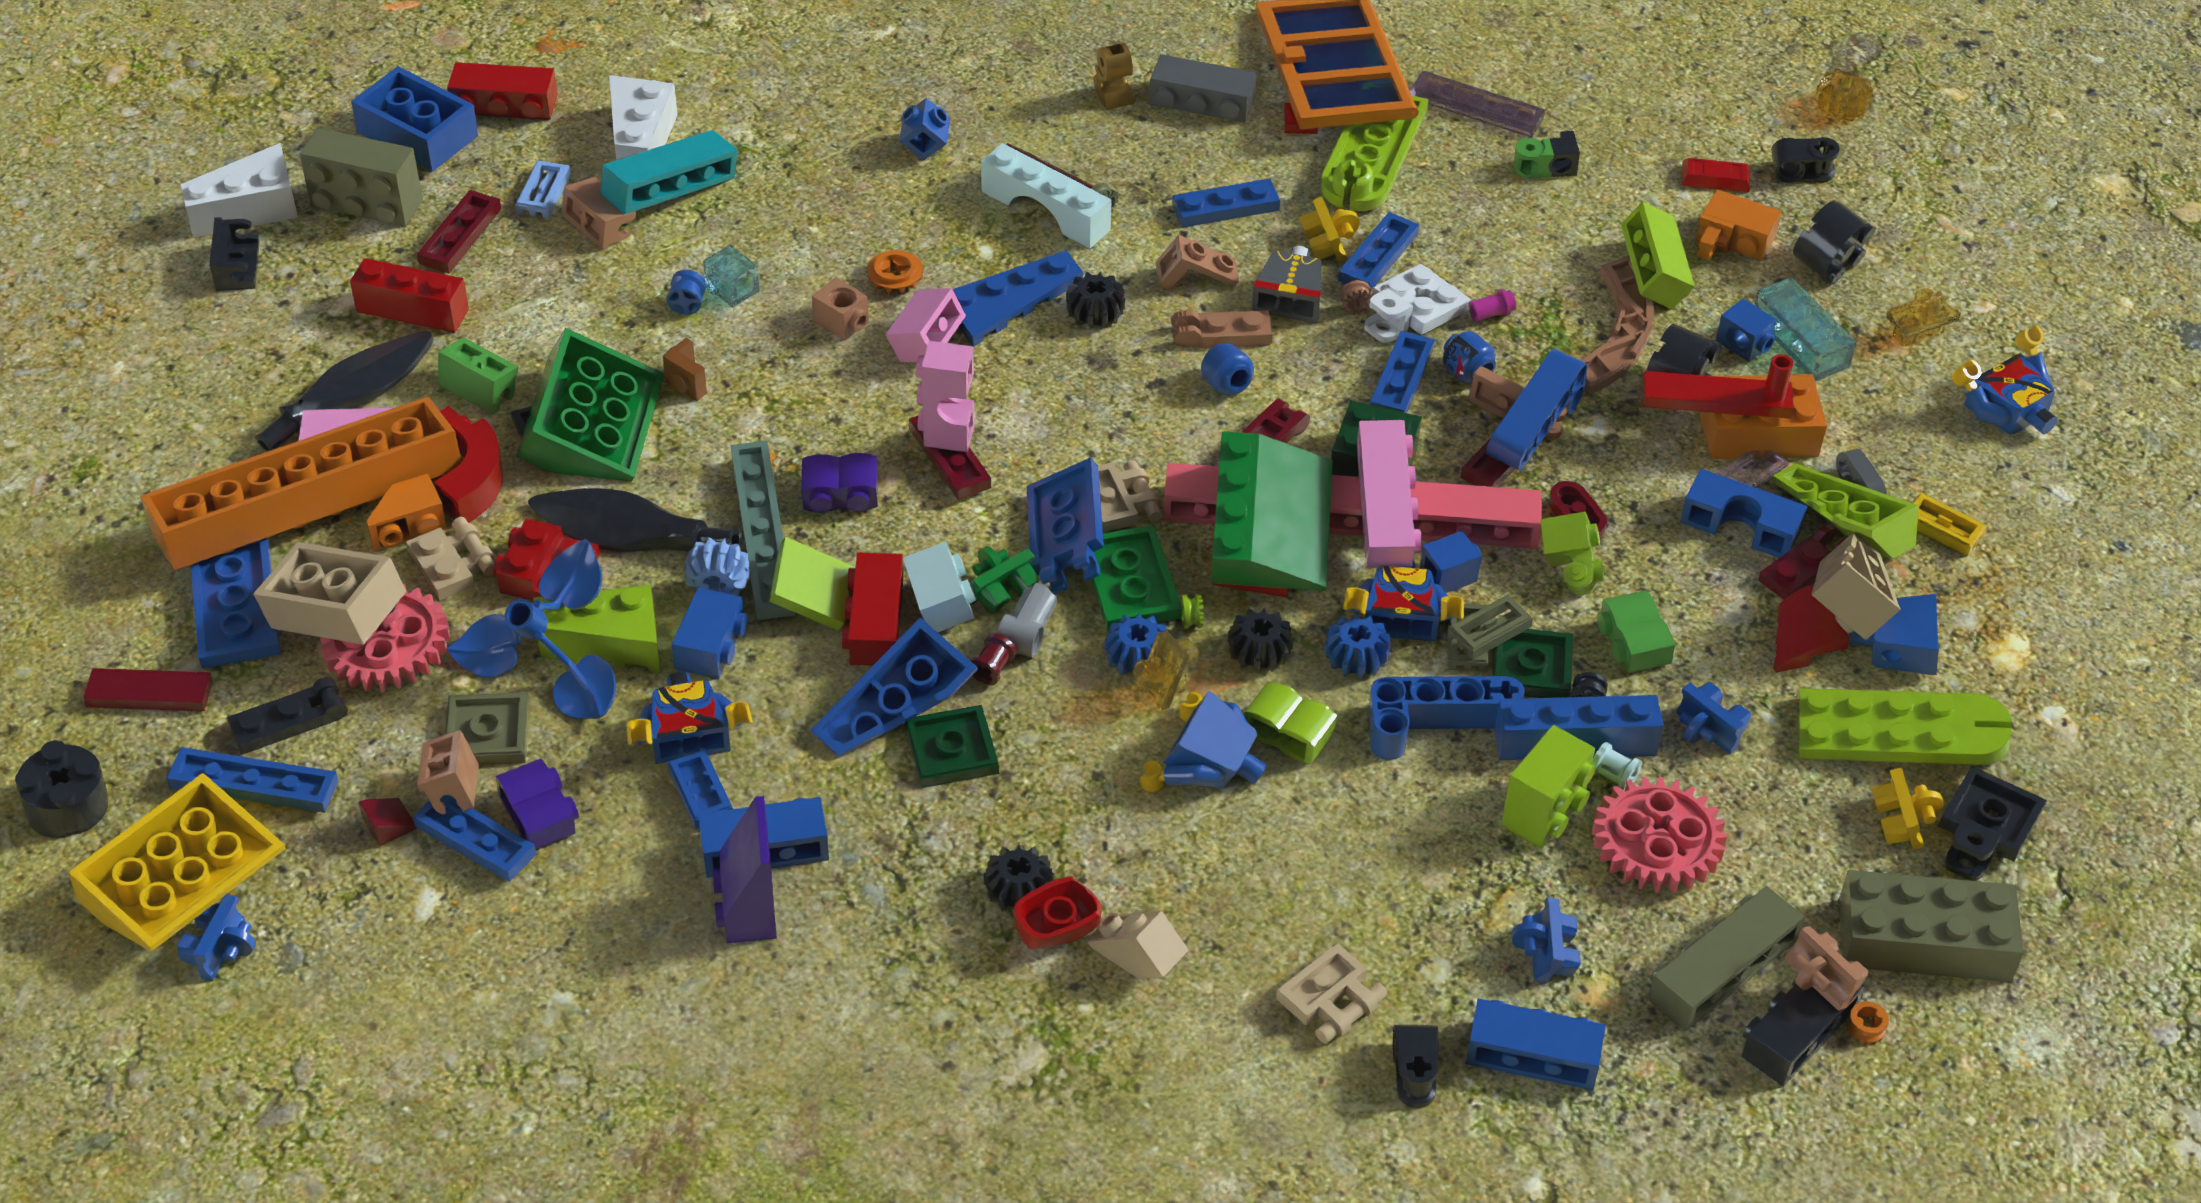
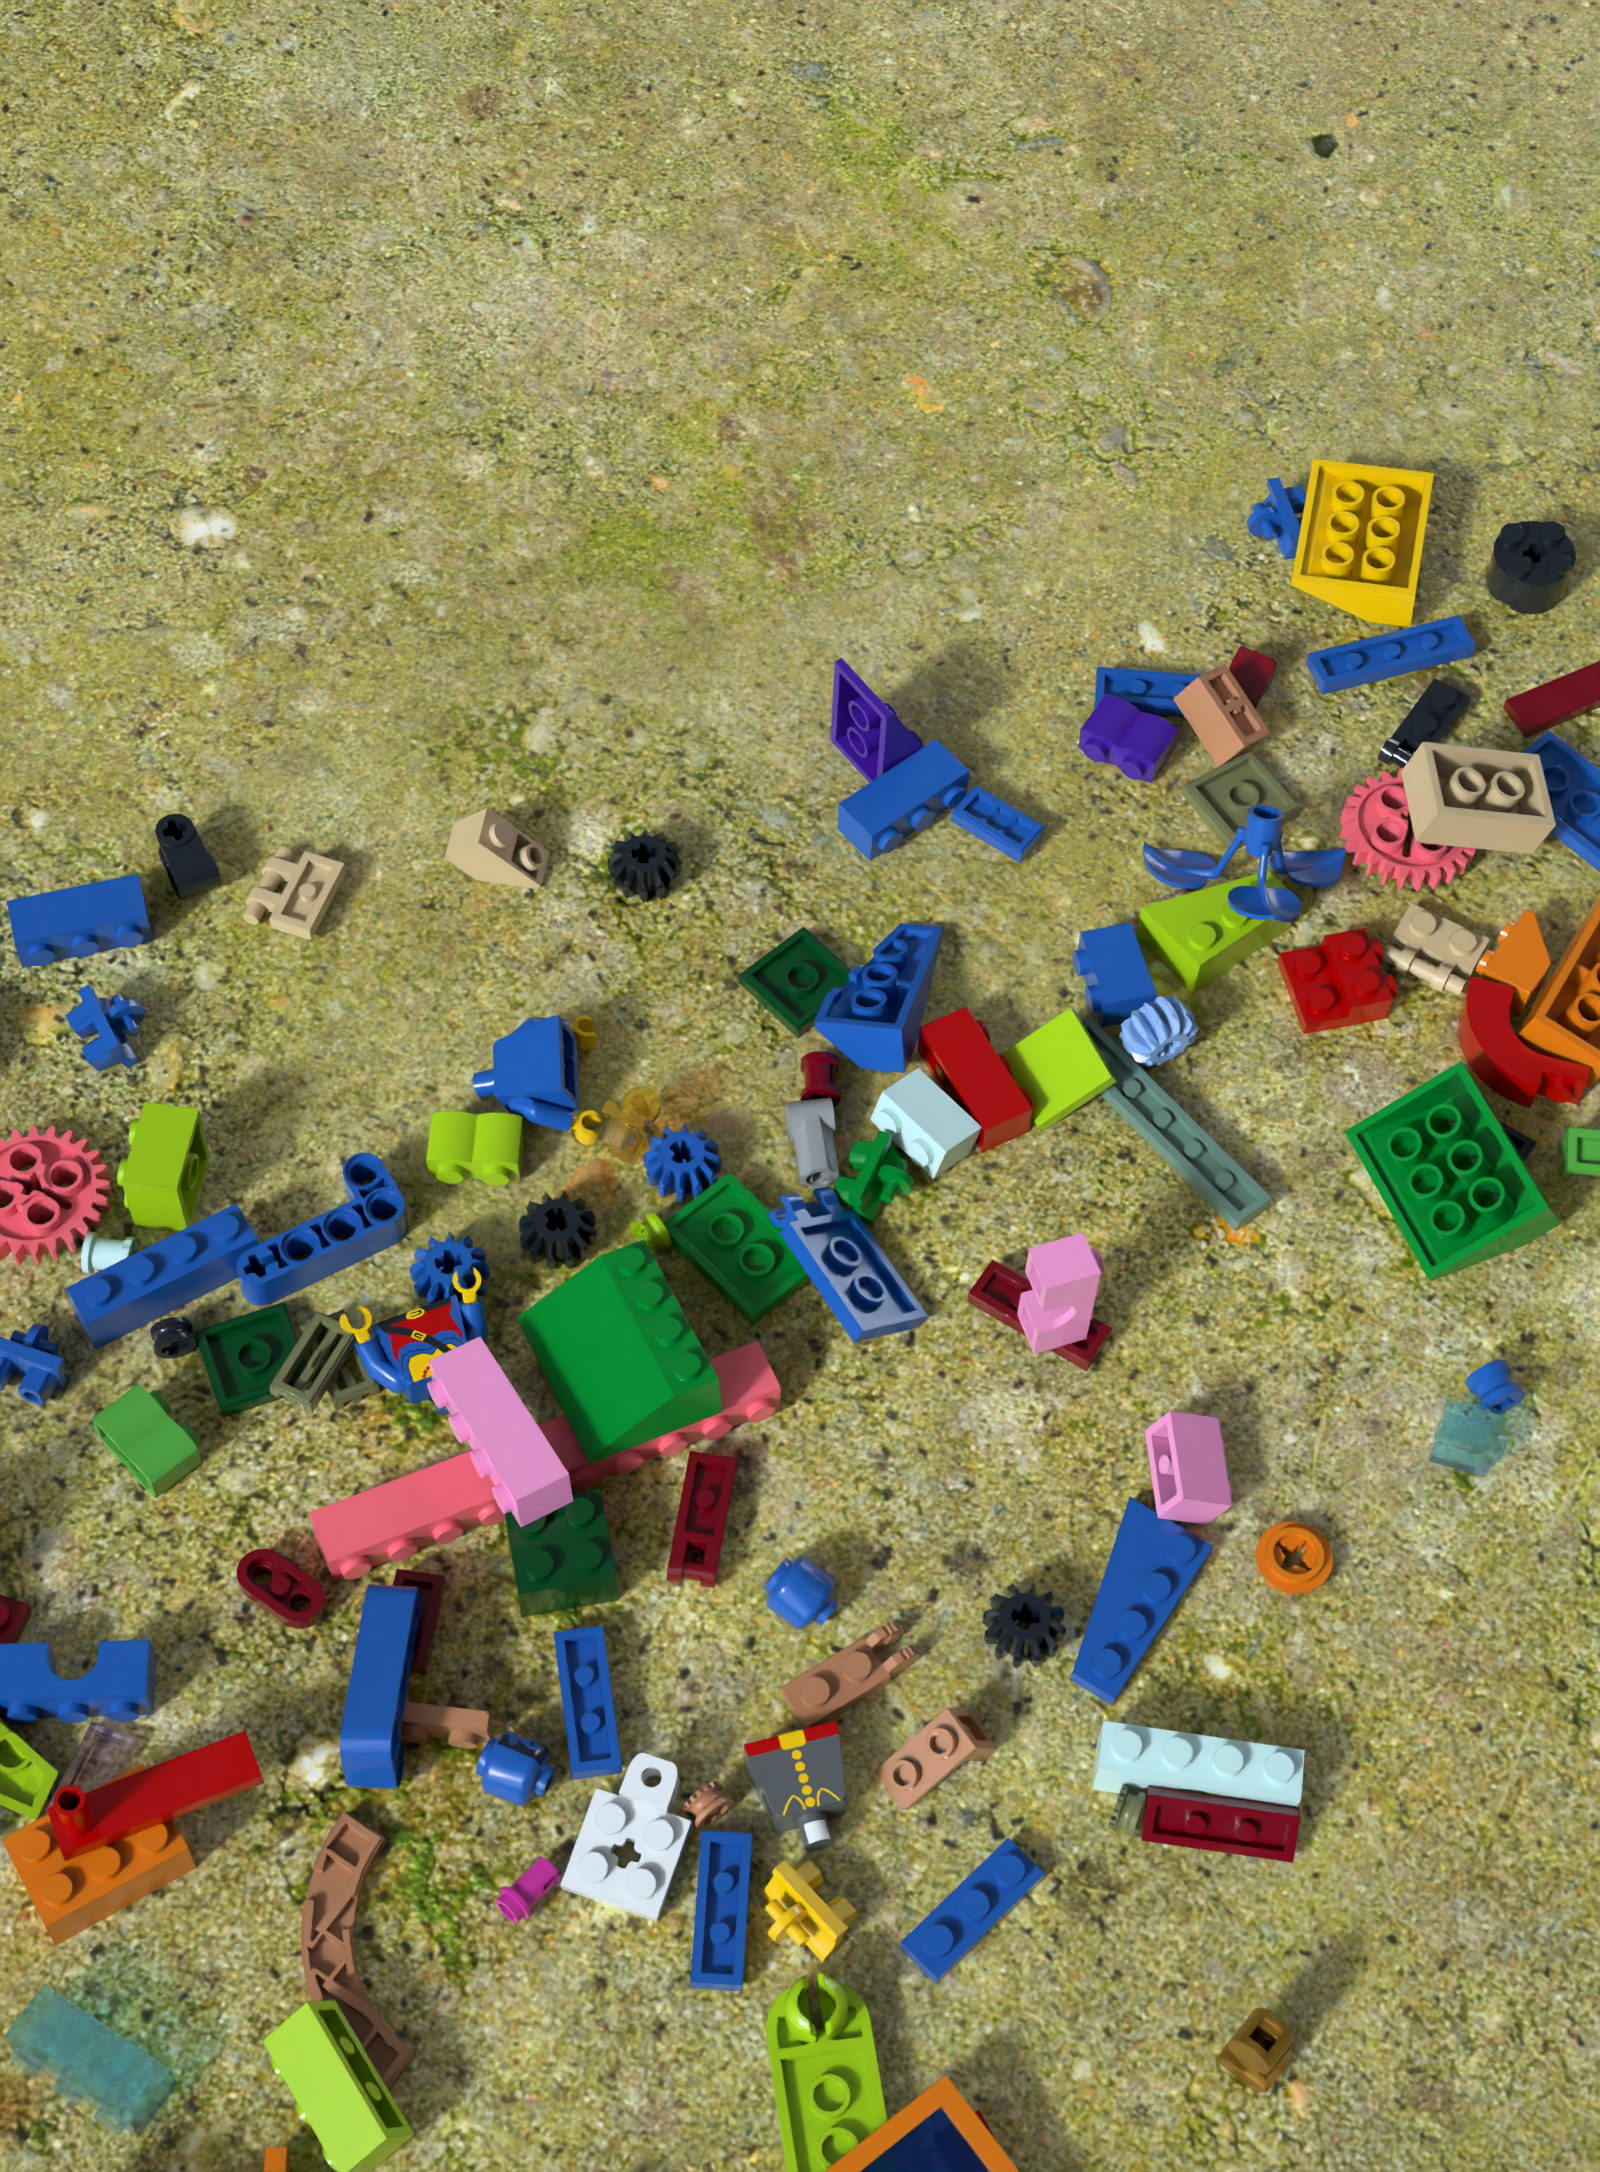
camera: 150 degrees right, 10 degrees up
black animal [528,488,742,552] -> none
torso [626,671,753,764] -> none
dark orange bracket [663,338,707,401] -> none
dark purple brick [801,453,878,513] -> none
nougat brick [812,277,869,340] -> none
blue brick [899,98,950,161] -> none
red piece [1014,876,1102,949] -> none
tan plate [1098,460,1163,532] -> none
dark grey brick [1149,54,1256,123] -> none
blue brick [1419,531,1482,593] -> none
lime brick [1540,512,1605,596] -> none
black brick [1646,324,1722,376] -> none
blue brick [1715,298,1777,362] -> none

